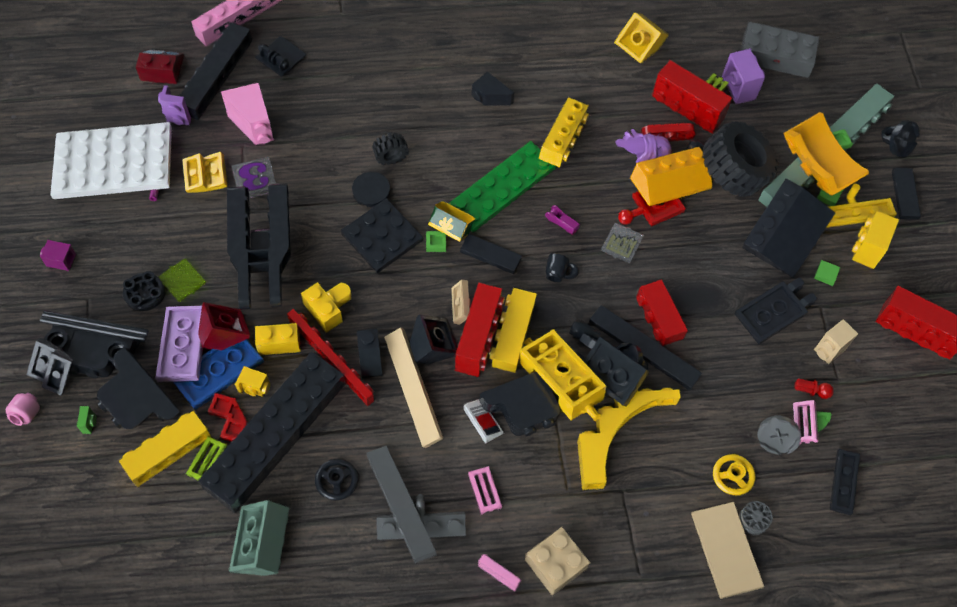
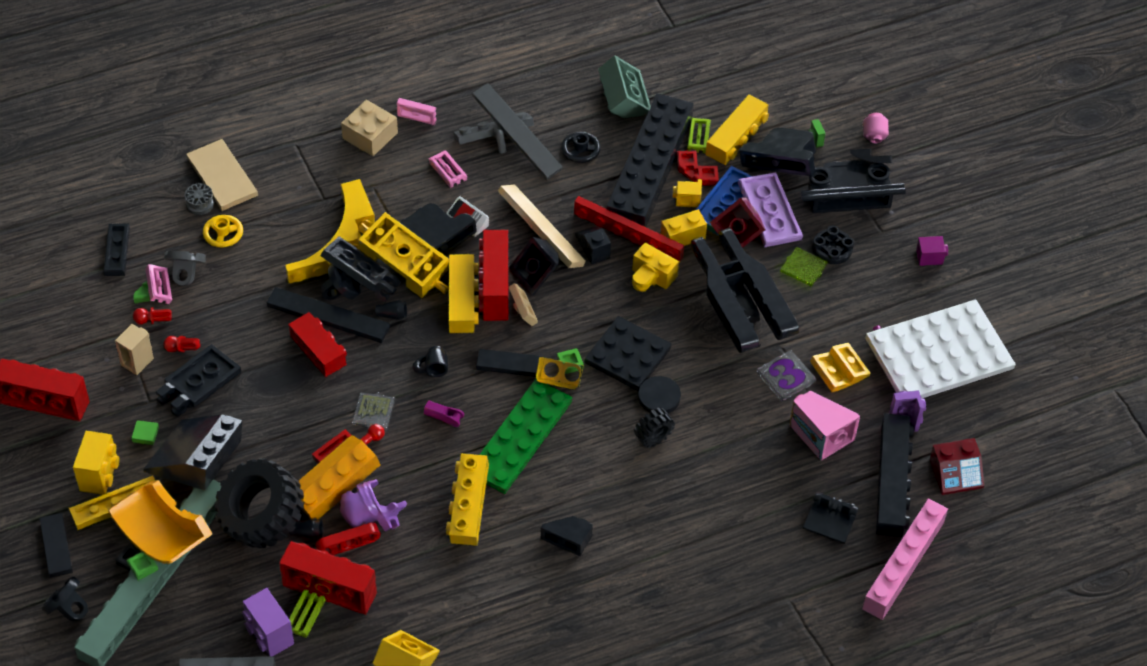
camera: 165 degrees right, 10 degrees down
none -> red axle [163,336,200,353]

